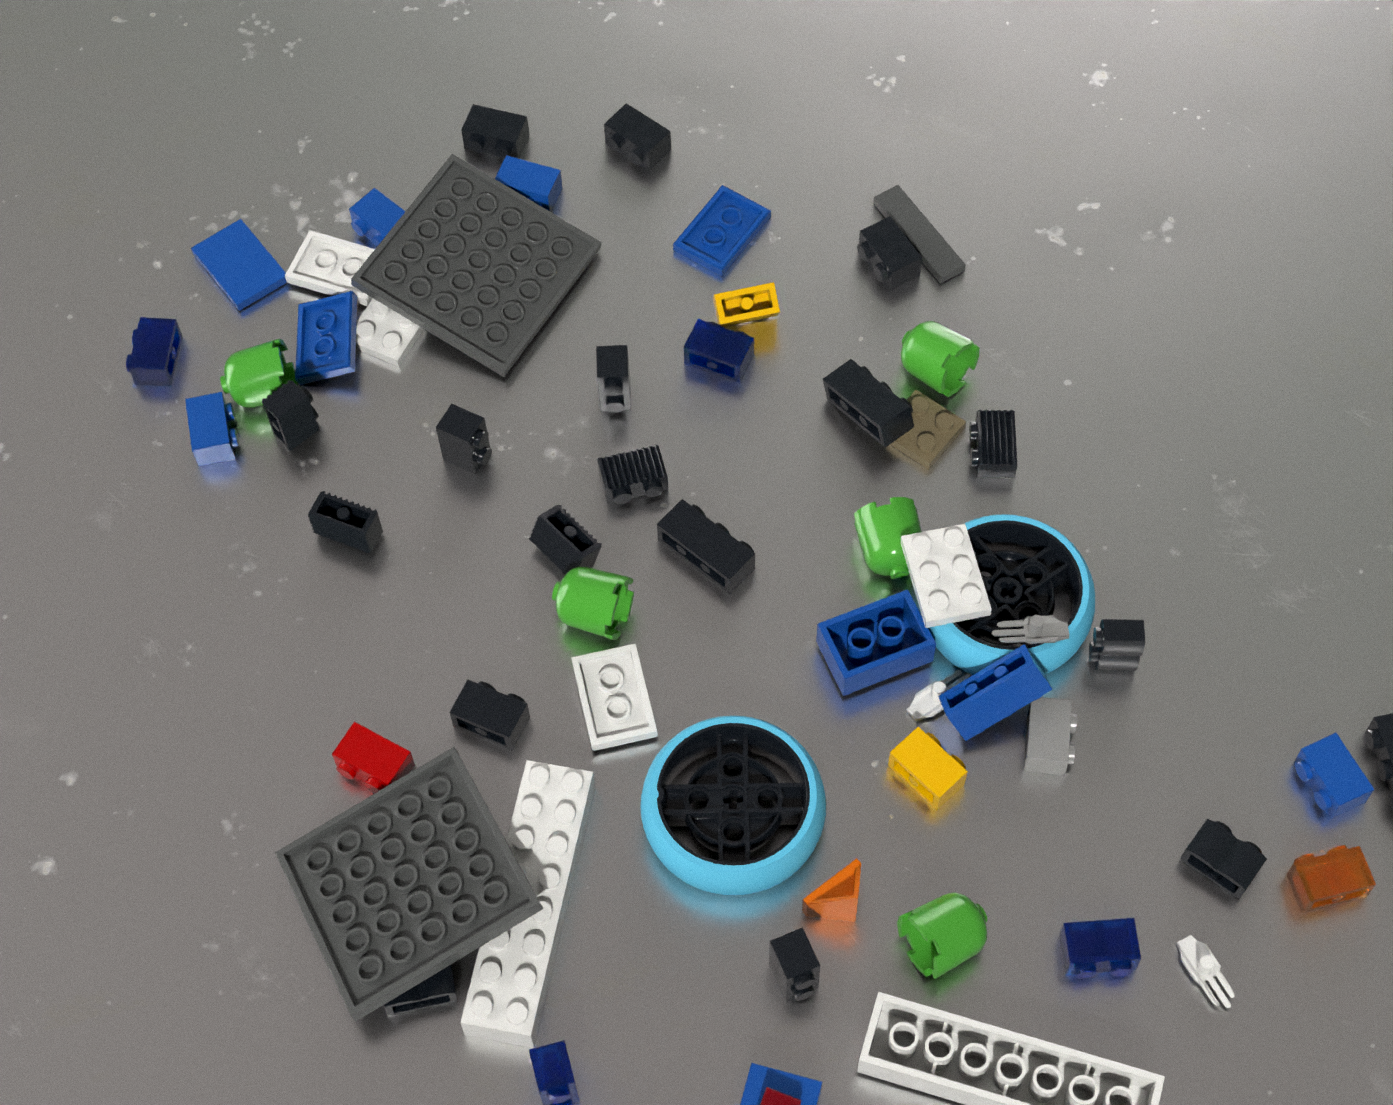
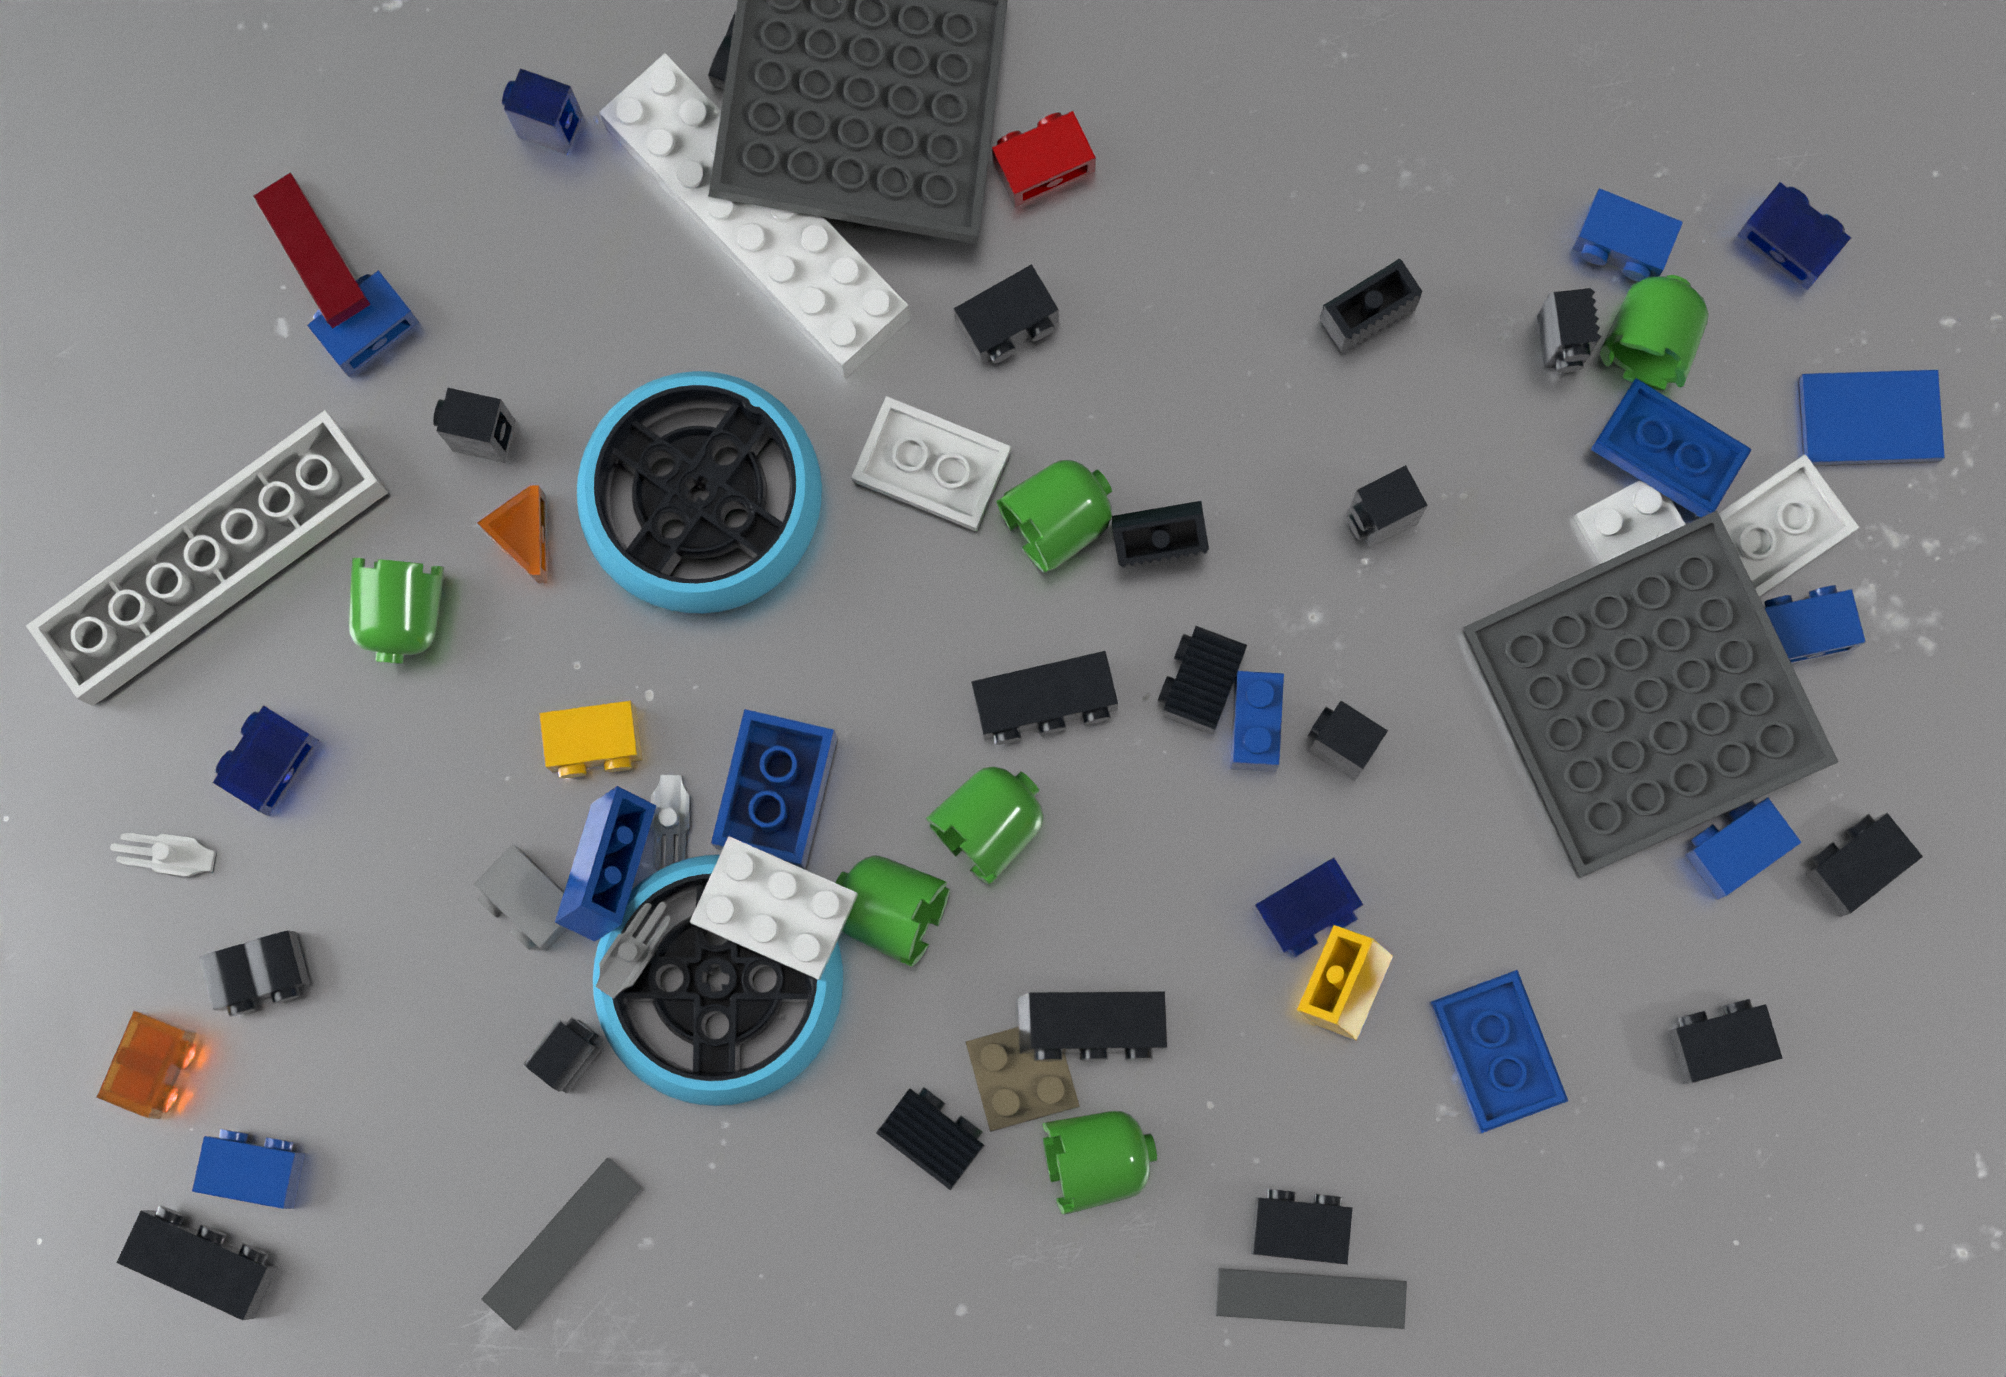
camera: 130 degrees right, 20 degrees up
none -> dark grey tile [481,1158,643,1331]
none -> bright green cylinder [926,766,1044,885]
none -> blue brick [1230,671,1284,772]

